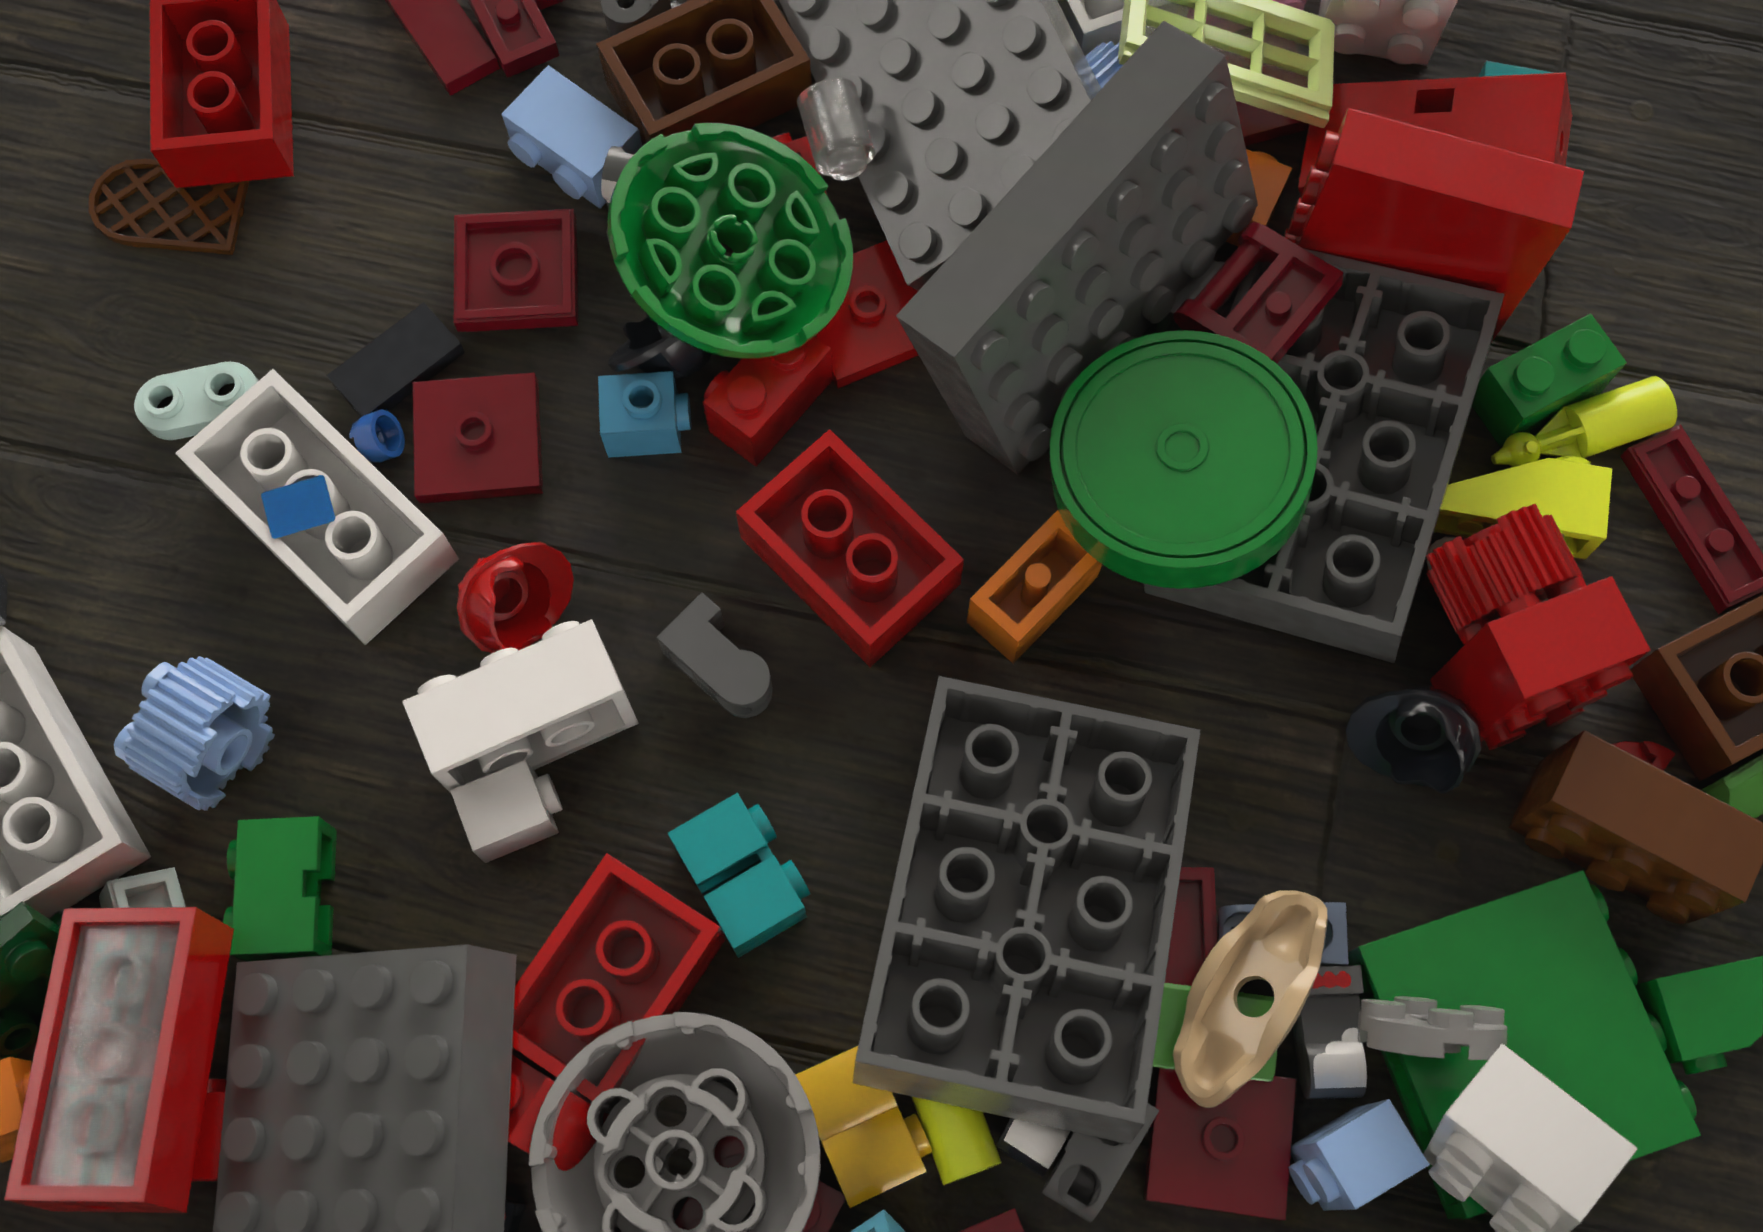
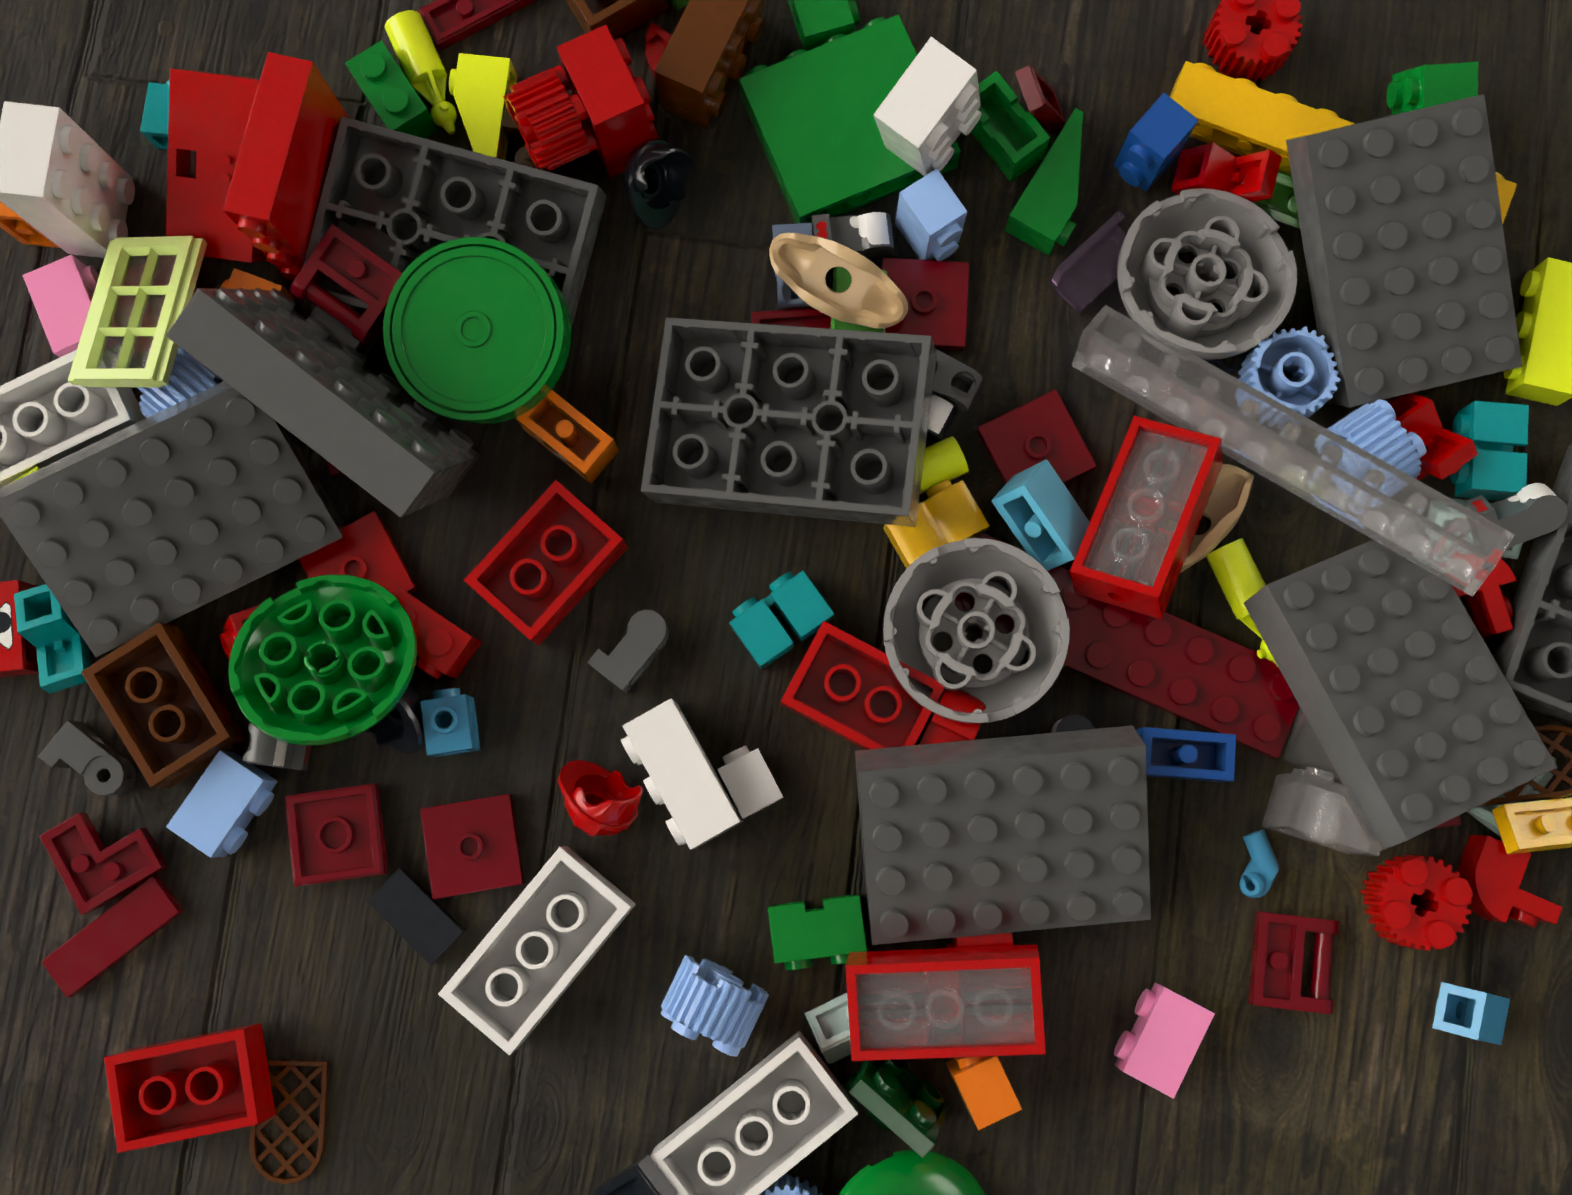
camera: 90 degrees left, 10 degrees up
light aqua plate [134,362,258,440] -> none
clear blue sticker [261,475,335,539] -> none
blue hinge [349,409,405,463] -> none
clear brick [797,78,875,180] -> none
light grey plate [1358,996,1508,1060] -> none

